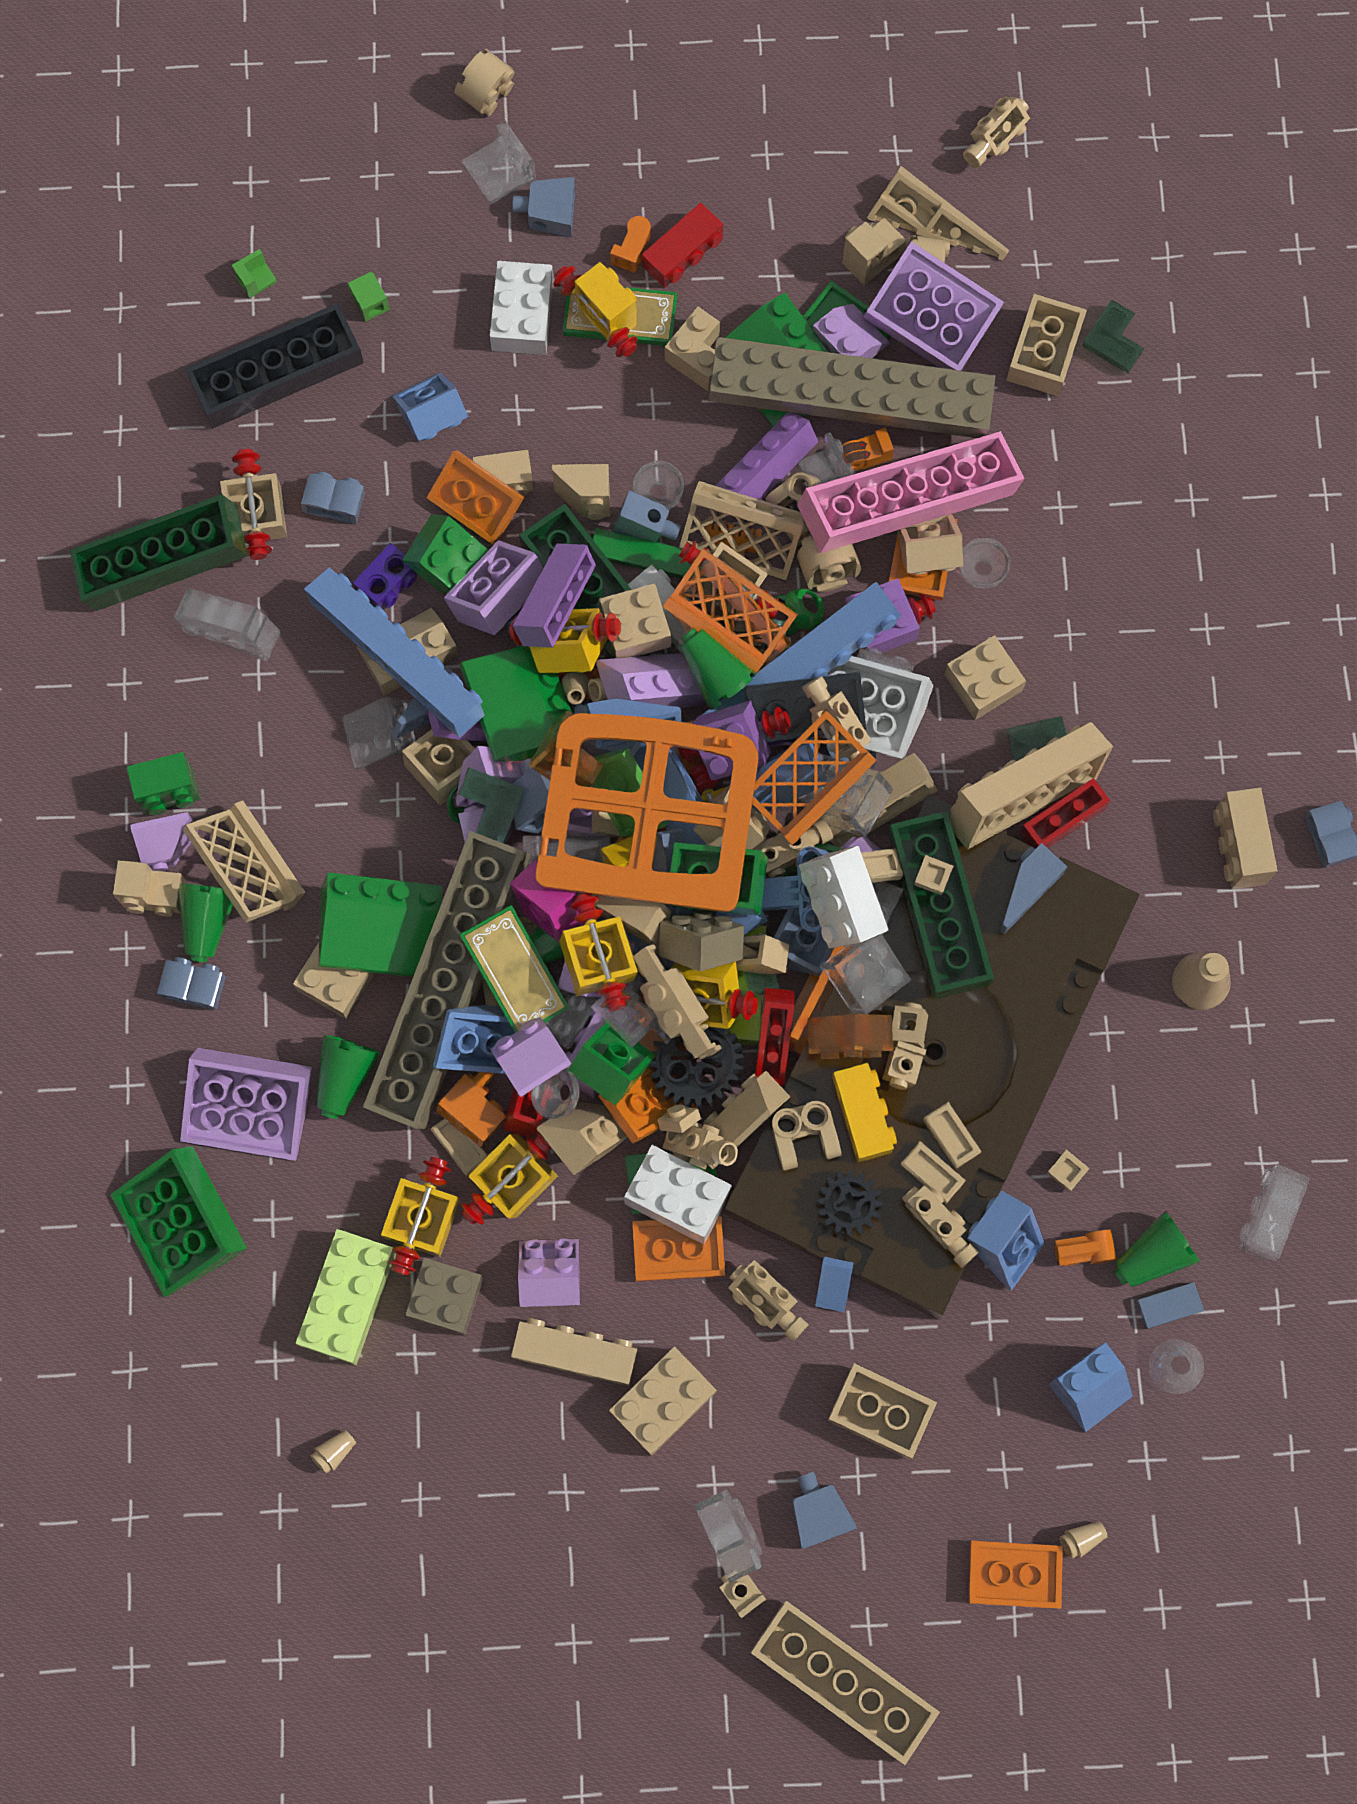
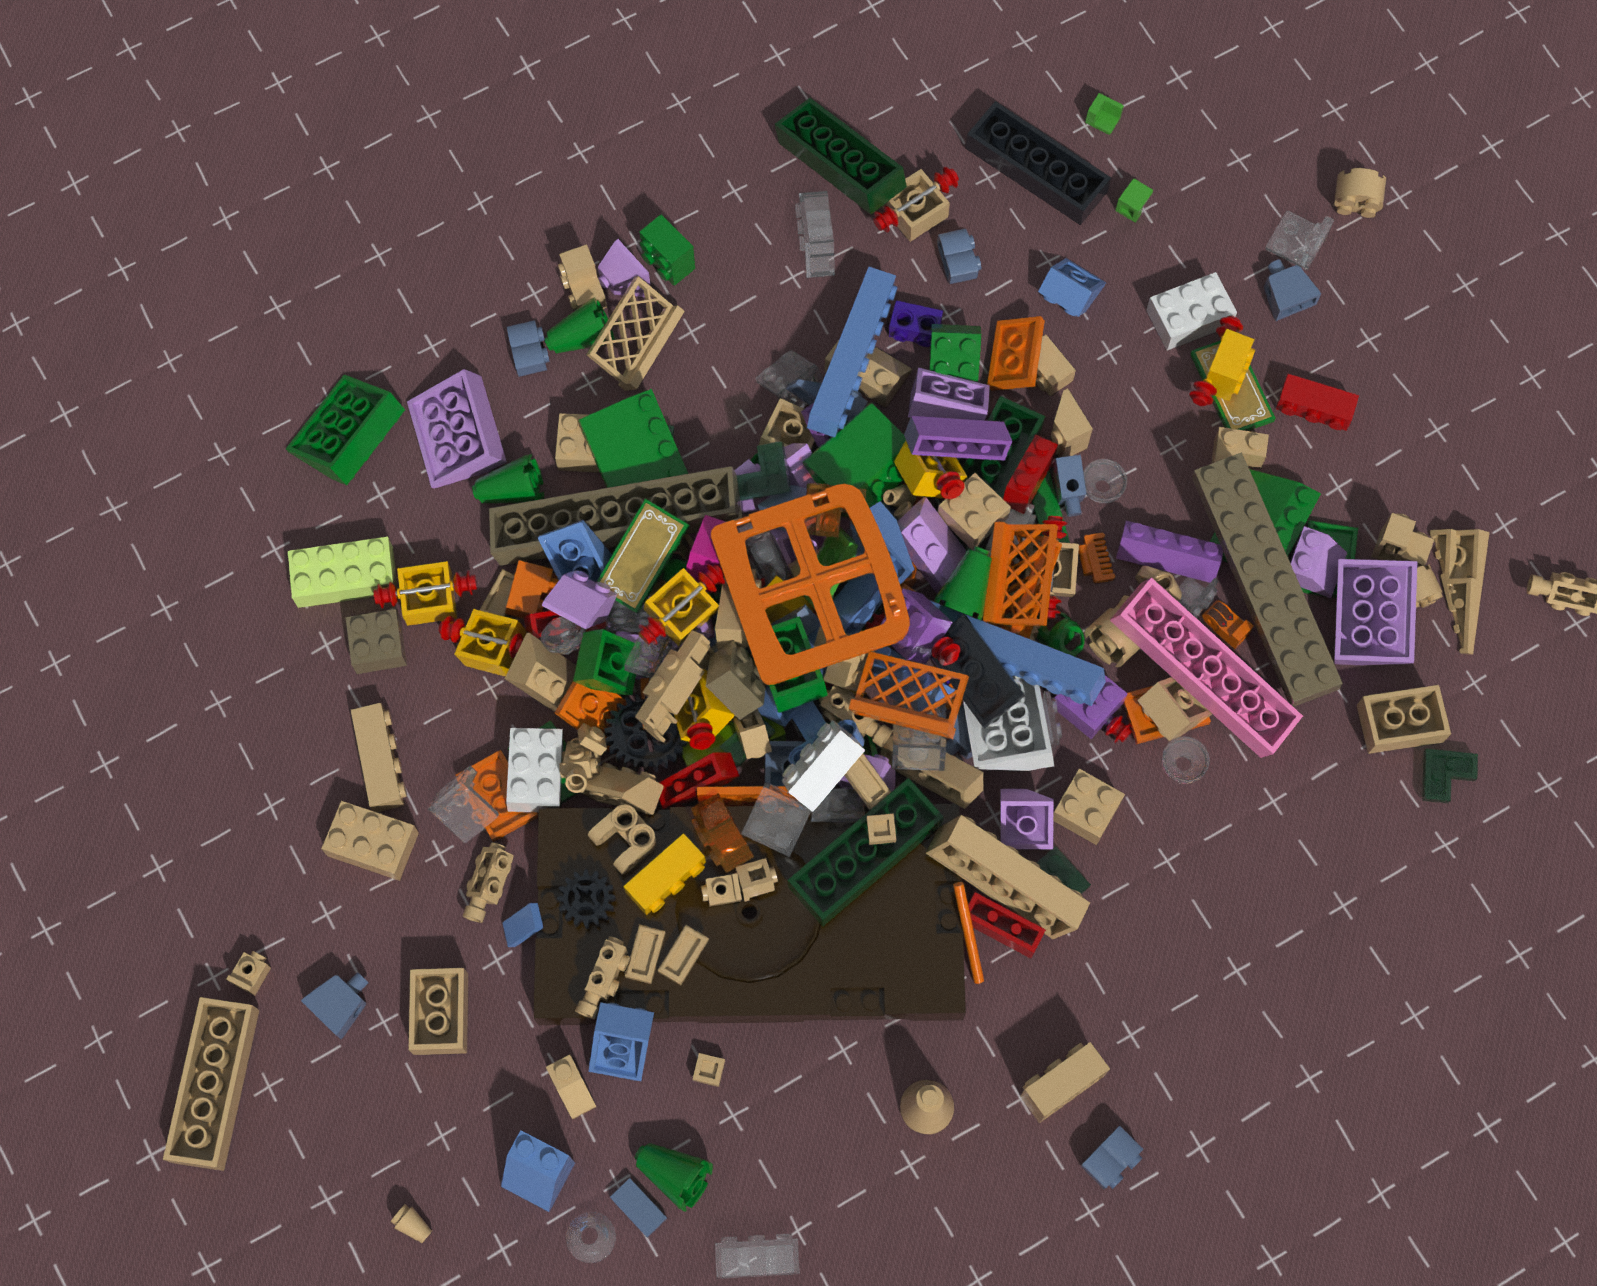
camera: 65 degrees right, 5 degrees down
tan cone [310,1430,356,1474] -> none
lavender slope [518,1239,580,1307] -> none
orange leg [610,216,651,274] -> none
tan fence [679,481,804,580] -> none
clear brick [694,1489,763,1583] -> none
tan brick [802,676,871,761] -> none
orange plate [968,1541,1063,1609] -> none
sand blue slope [1000,843,1067,934] -> none
orange piece [1054,1230,1117,1267] -> none
none -> clear bracket [428,766,499,843]
none -> tan slope [546,1055,596,1120]
none -> orange bar [953,882,984,984]
none -> lavender slope [1000,789,1053,849]
none -> red brick [1003,435,1058,514]

